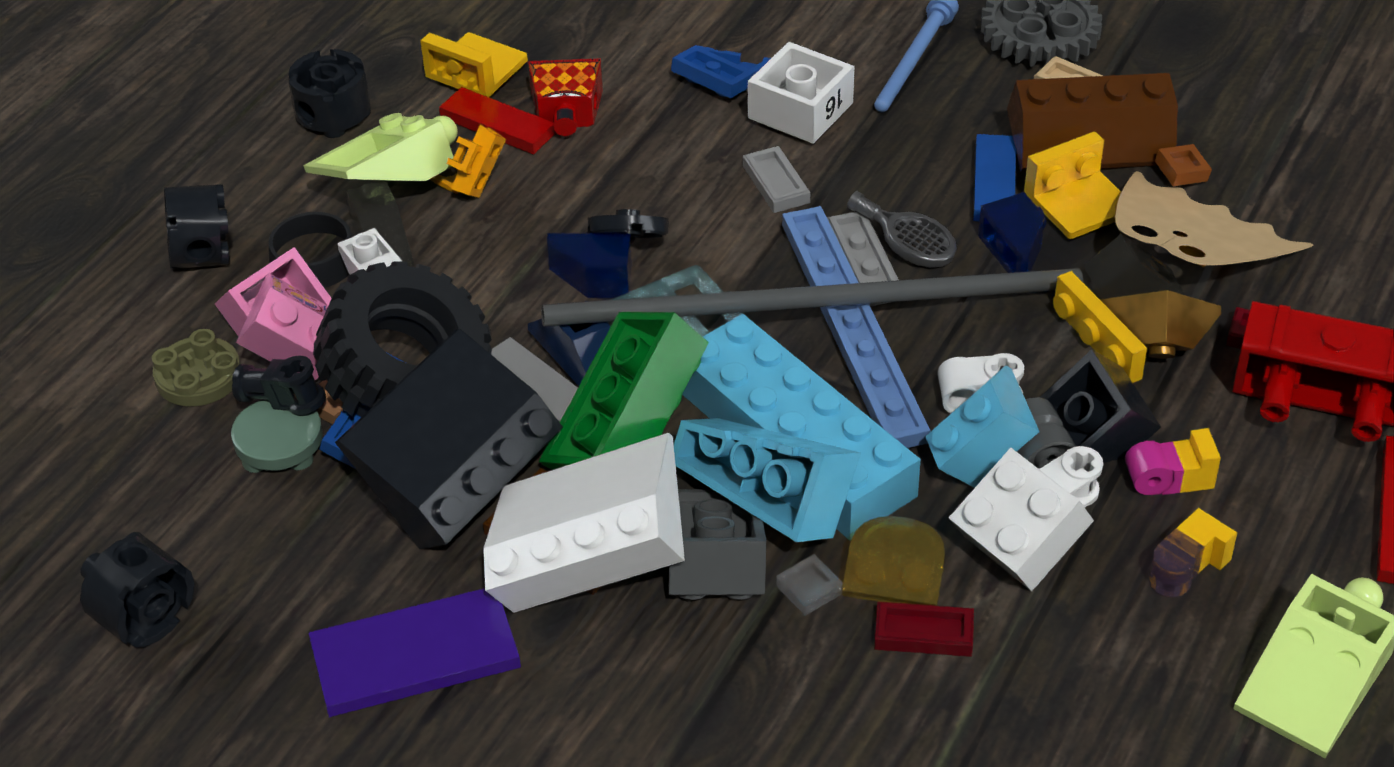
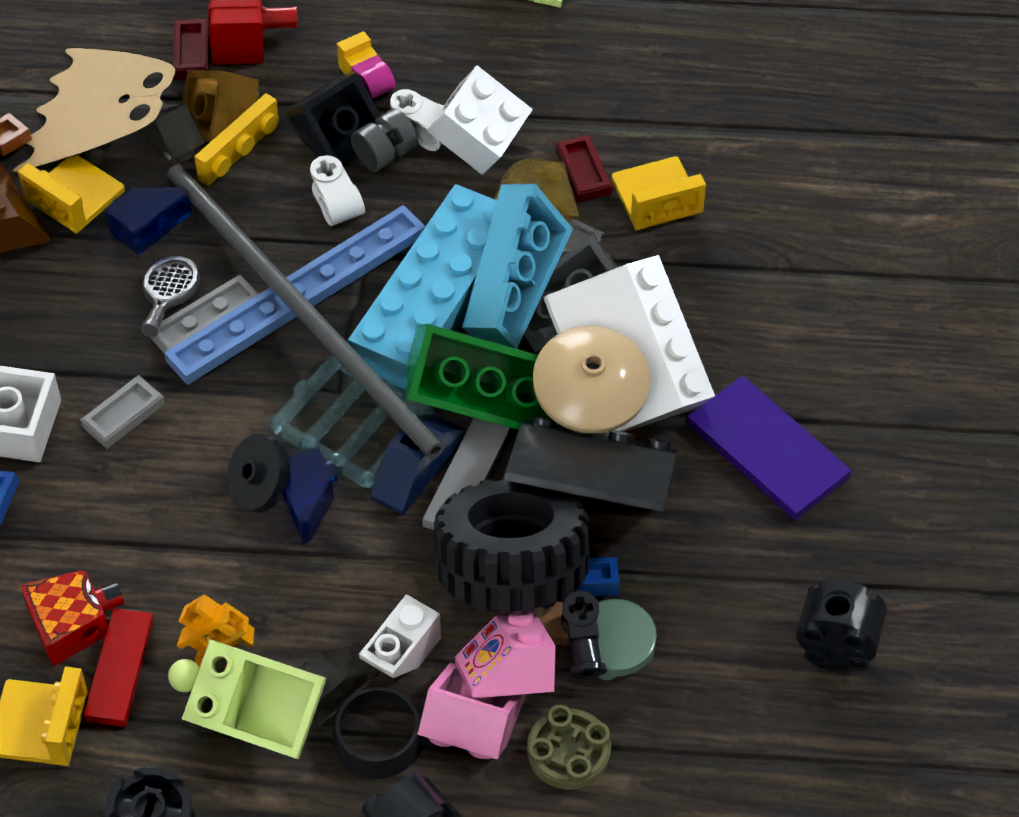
camera: 115 degrees left, 10 degrees up
medium azure slope [925,365,1040,488] -> none
blue tile [973,134,1016,223] -> none
leg [1149,508,1237,597] -> none
none -> tan dish [533,326,651,433]
none -> yellow bracket [612,156,706,230]

